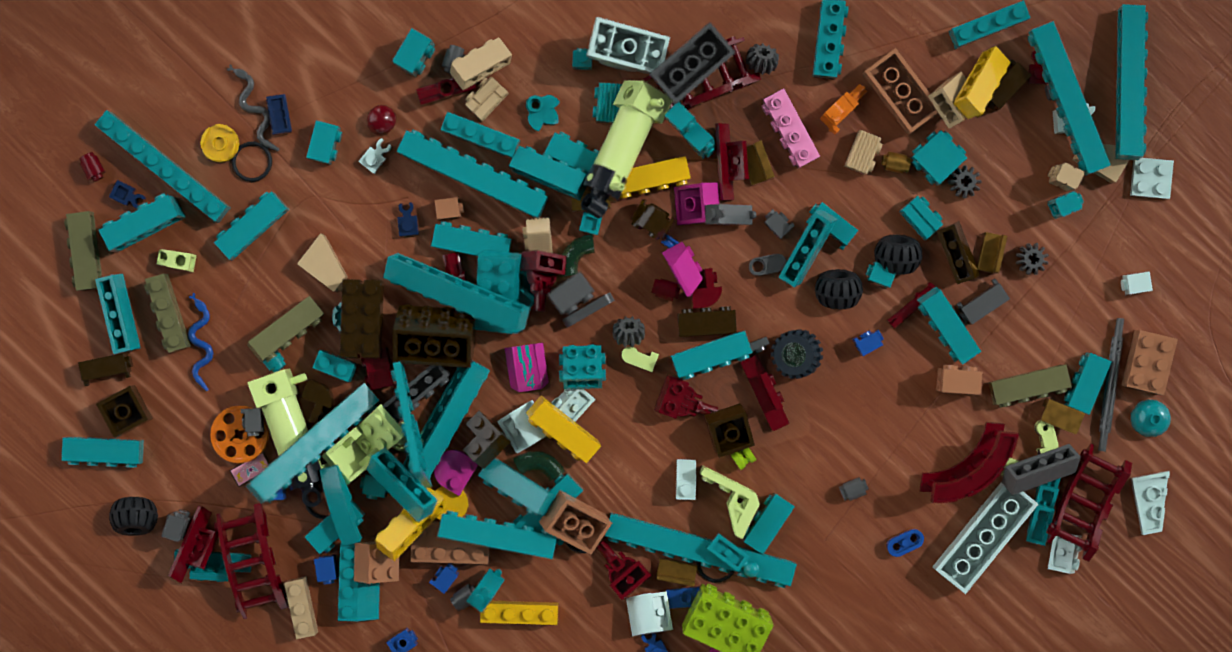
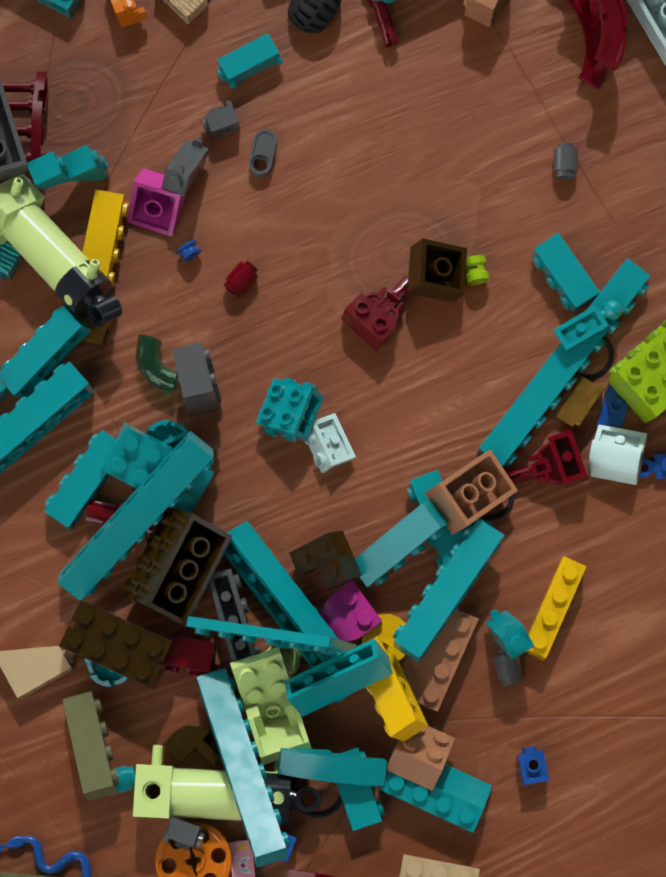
camera: 65 degrees left, 10 degrees down
teal brick [312,350,358,382] -> none
blue brick [314,554,339,585] -> none
teal brick [360,473,387,500] -> none
dark blue plate [397,202,419,237] -> none
blue brick [429,563,460,594] -> none
nougat brick [435,197,464,220] -> none
light aqua brick [497,400,546,454] -> none
dark pink slope [505,343,549,392] -> none
clear green cylinder [513,451,565,481] -> none
dark red brick [521,250,566,312] -> none
tan brick [523,217,553,253] -> none
yellow brick [526,395,601,463] -> none
teal brick [544,131,600,175] -> none
dark grey beam [562,292,615,328] -> none
teal plate [579,212,602,235] -> none
dark grey gear [613,316,645,348] -> none
yellowish green leg [622,346,659,372] -> none
dark brown brick [631,199,676,240] -> none
dark pink slope [662,242,703,297] -> none
teal brick [670,331,752,380] -> none
light aqua slope [676,459,696,500] -> none
dark brown brick [677,306,737,337] -> none
dark red brick [691,268,722,309] -> none
yellowish green bracket [699,465,760,539] -> none
dark red bracket [715,123,749,200] -> none
dark red bracket [741,354,790,431] -> none
dark grey gear [746,43,779,75] -> none
pearl gold panel [747,141,775,185] -> none
dark grey plate [749,336,770,353] -> none
bright pink brick [761,89,820,168] -> none
black wheel [771,329,823,379] -> none
teal brick [779,209,838,288] -> none
black wheel [815,269,863,310] -> none
blue brick [852,330,884,356] -> none
teal brick [865,262,896,288] -> none
blue plate [887,529,924,557] -> none

